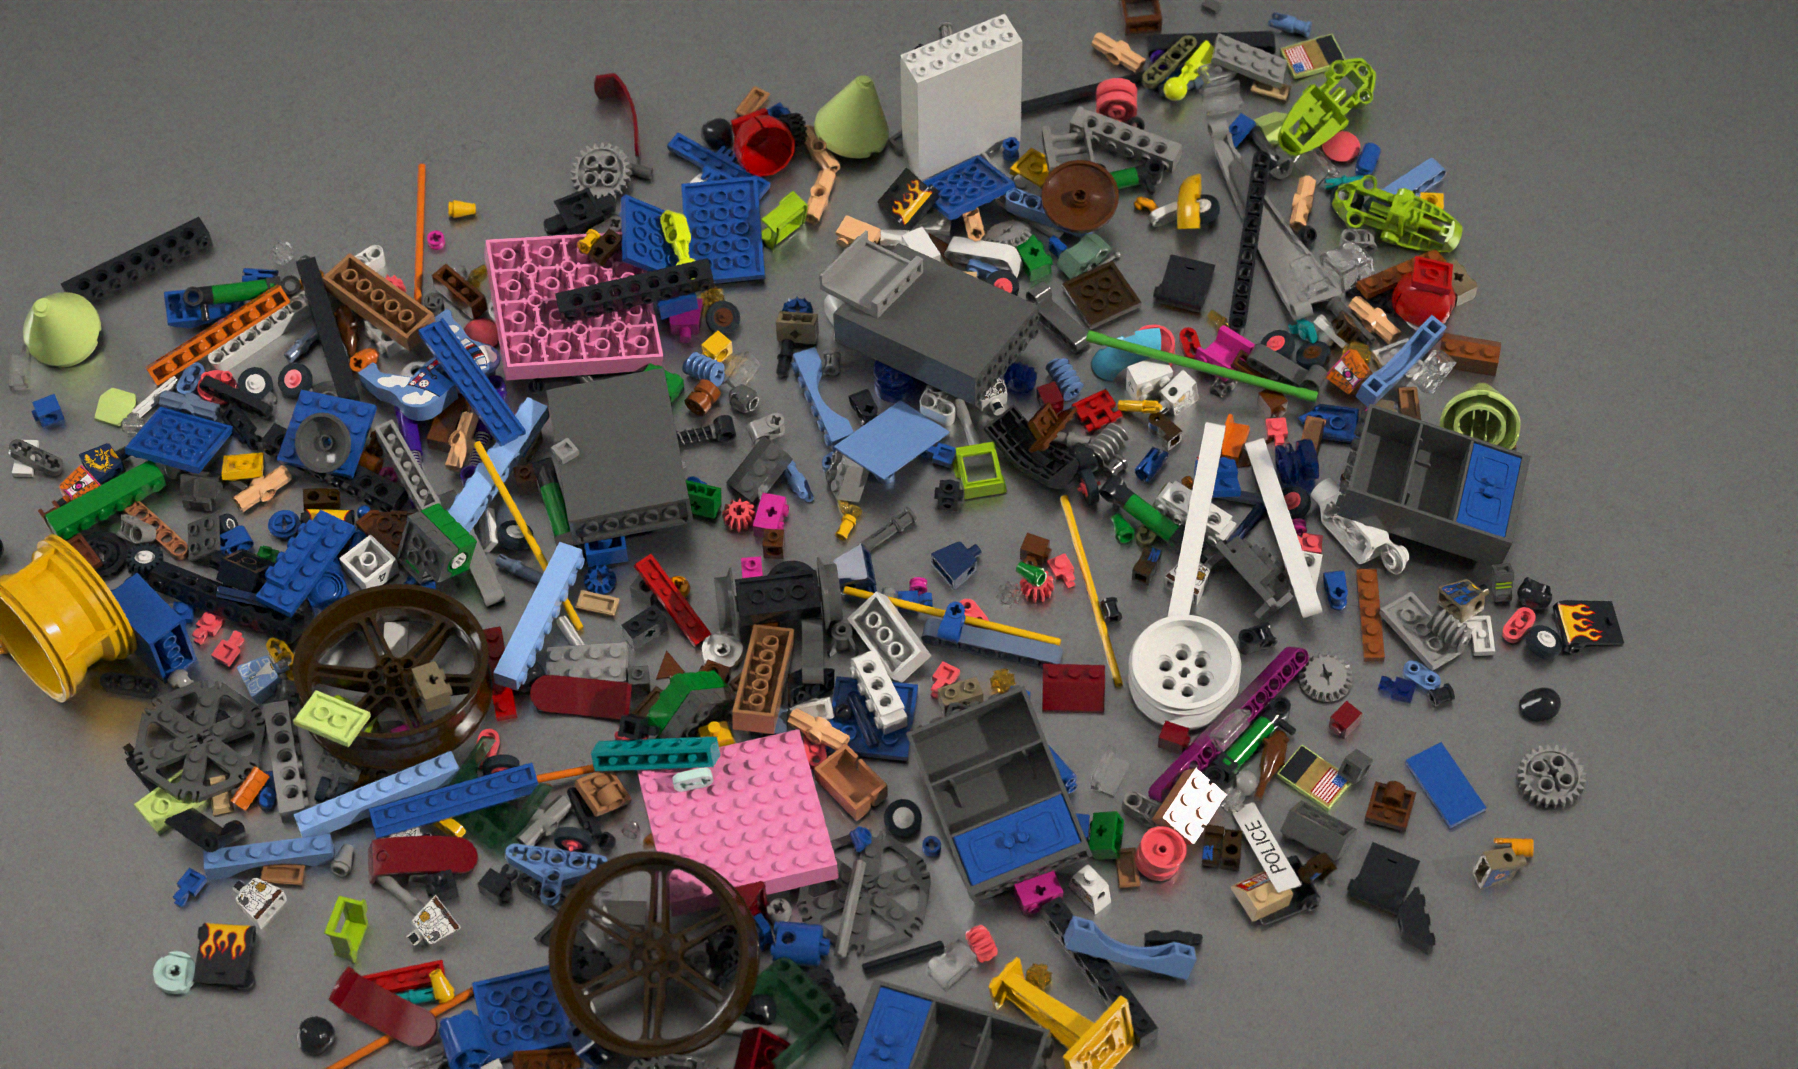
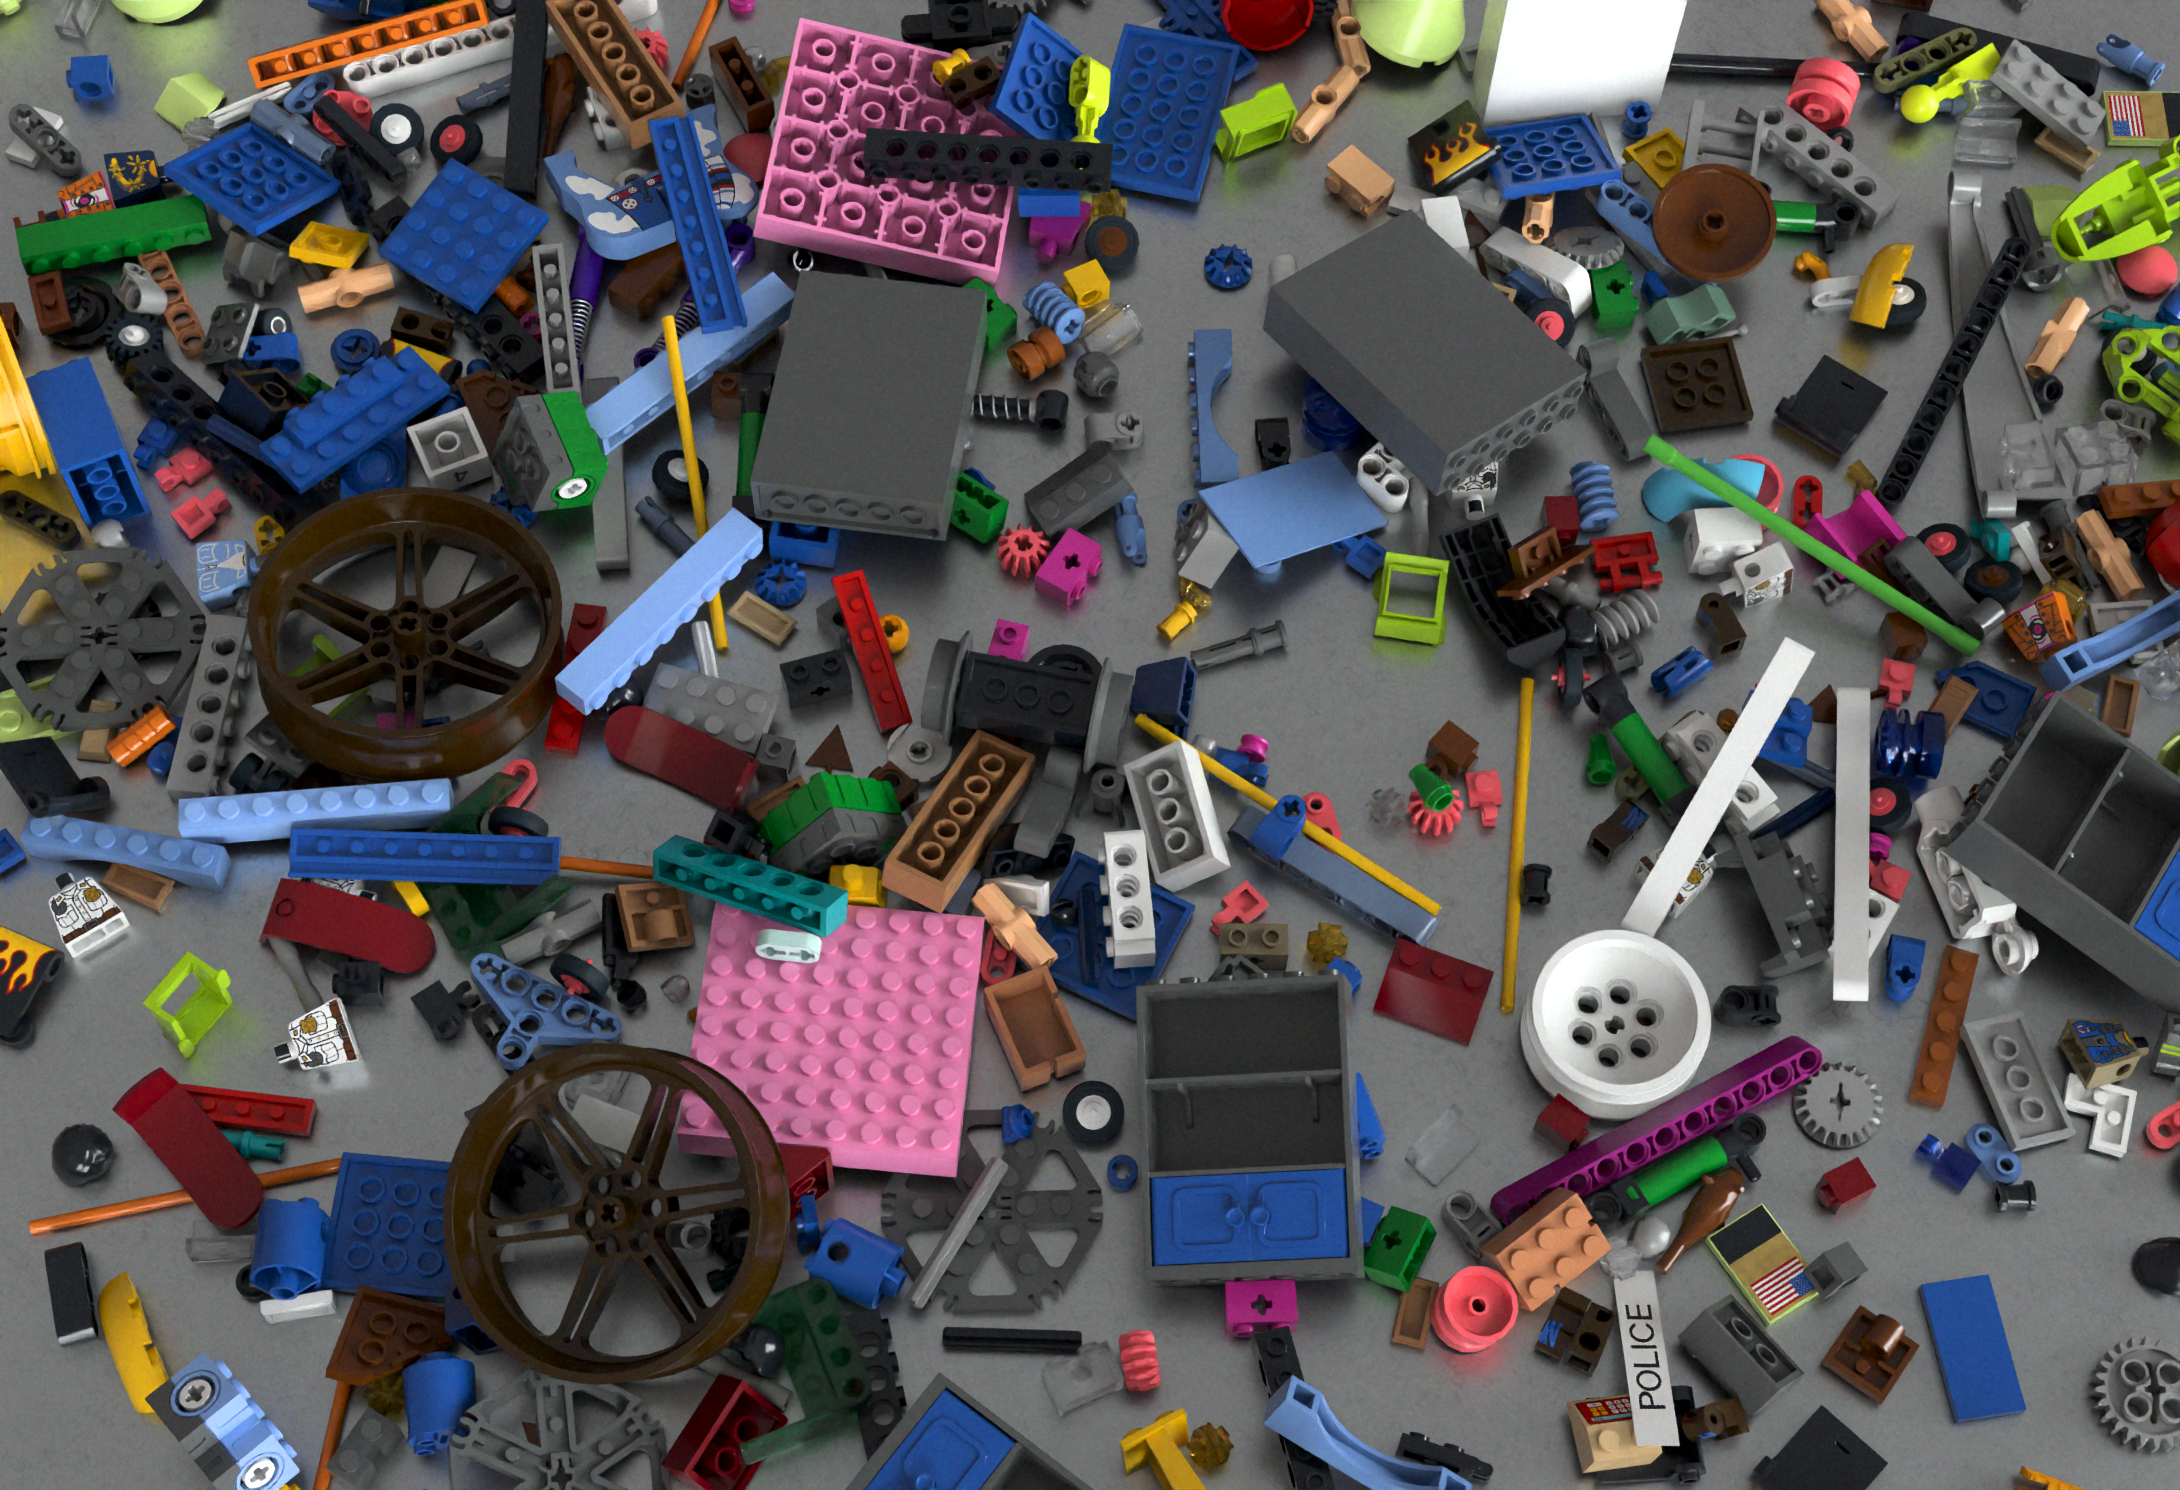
camera: 15 degrees right, 5 degrees up
yellowish green tile [293,690,371,747] -> none
dark grey dish [295,413,351,473] -> none
light grey cone [330,844,354,877] -> none
orange axle [349,348,380,372] -> none
dark tan brick [412,661,453,712] -> none
yellow cone [429,969,455,1003] -> none
light nougat piece [445,412,479,473] -> none
white tile [479,508,498,553] -> none
light grey tile [551,438,580,464] -> none
reddish brown brick [763,529,785,559] -> none
light grey piece [765,898,792,924] -> none
dark tan brick [776,311,819,344] -> none
black axle [776,339,794,377] -> none
light grey panel [819,230,923,319] -> none
light grey bush [823,350,841,376] -> none
dark blue torso [931,541,982,590] -> none
black brick [934,479,963,511] -> none
clear blue gear [1003,362,1037,394] -> none
white torso [1068,865,1111,915] -> none
yellow piece [1117,400,1162,414] -> none
clear panel [1208,708,1251,752] -> none
orange panel [1220,414,1250,462] -> none
blue plate [1229,113,1256,148] -> none
light grey piece [1426,609,1472,652] -> none

